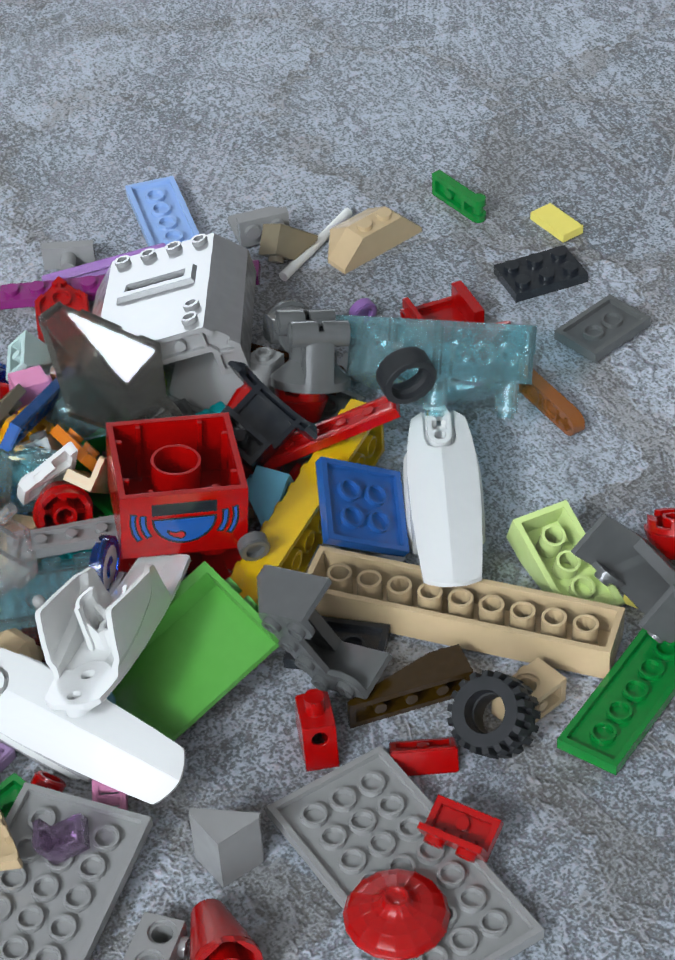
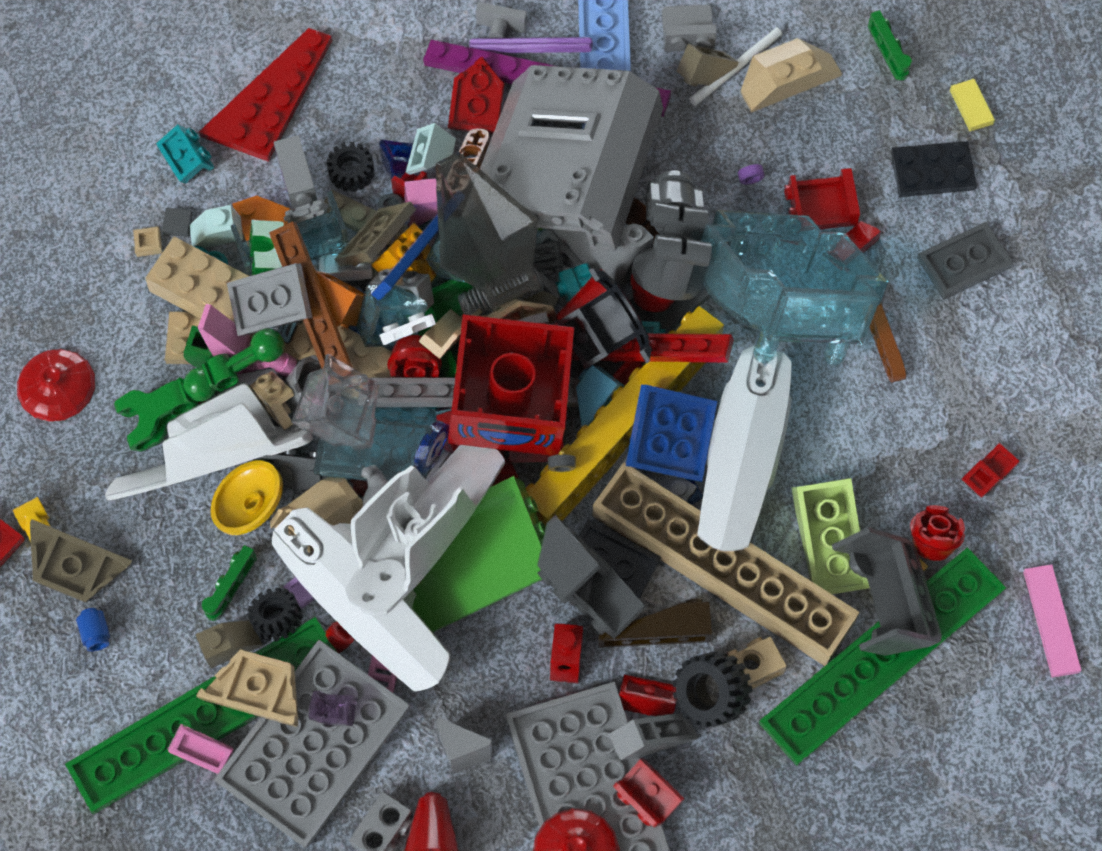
camera: 15 degrees right, 25 degrees up
orange plate [49,424,100,472] -> none
black tyre [376,347,437,404] -> none
none -> light grey slope [610,713,698,761]

